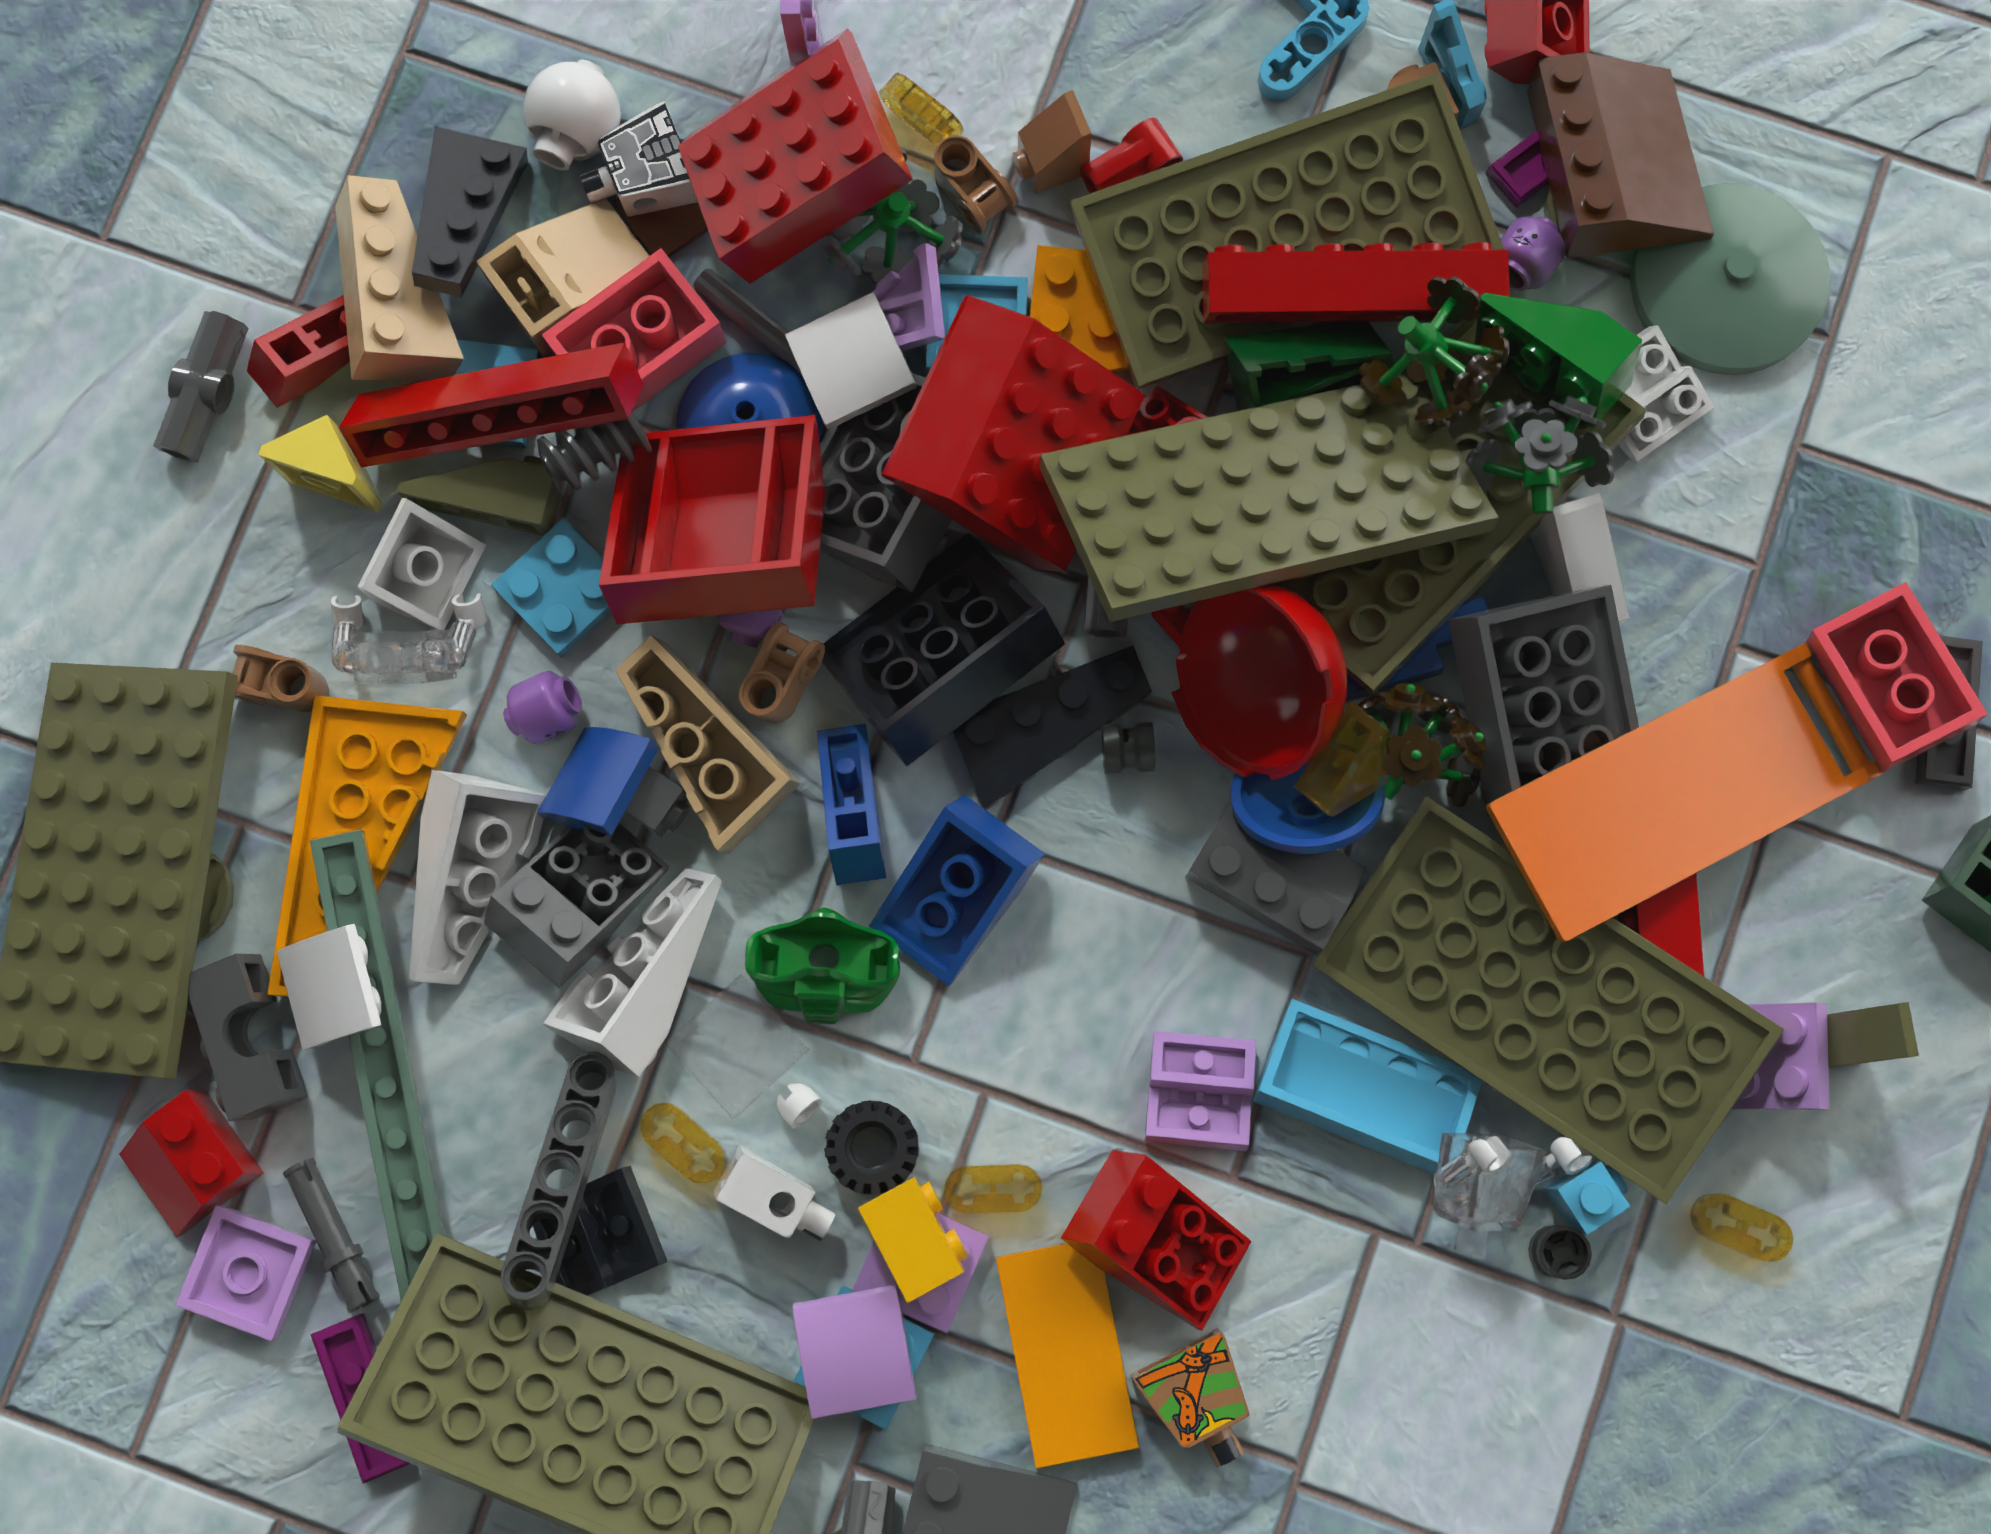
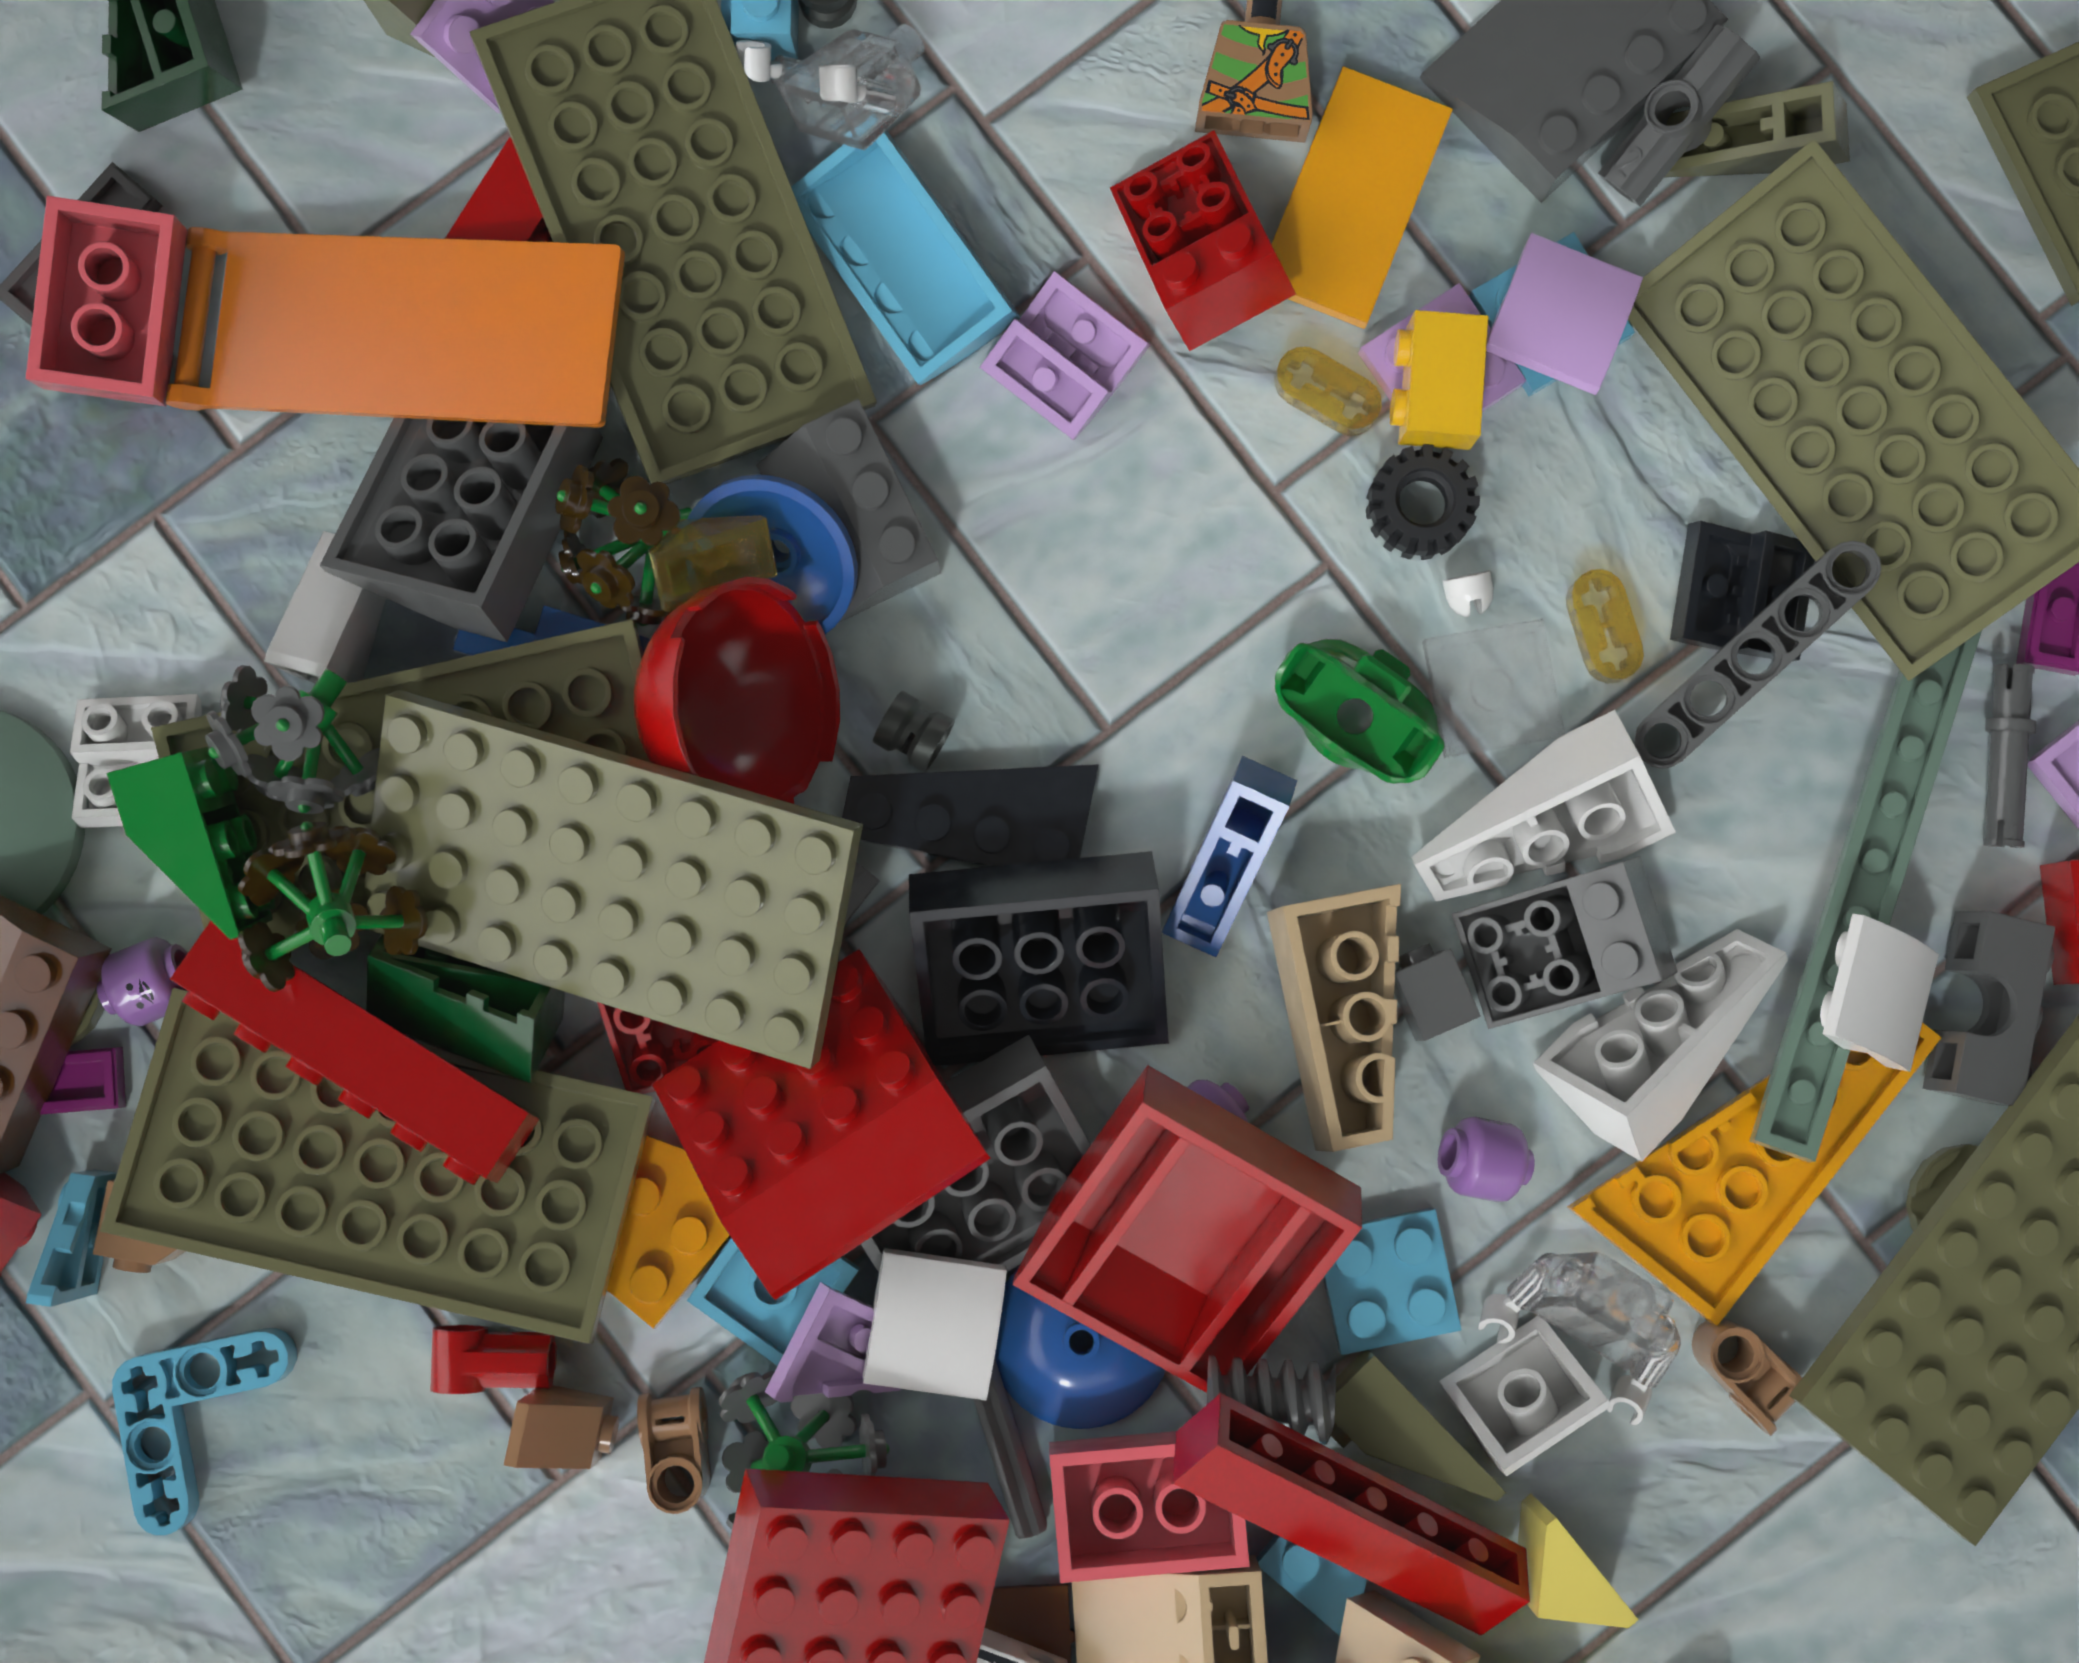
camera: 150 degrees left, 5 degrees up
blue slope [537,727,659,836] -> none
white torso [714,1145,835,1241] -> none
medium nougat piece [739,622,825,723] -> none
blue slope [869,795,1046,986] -> none
clear yellow beam [879,73,964,146] -> none

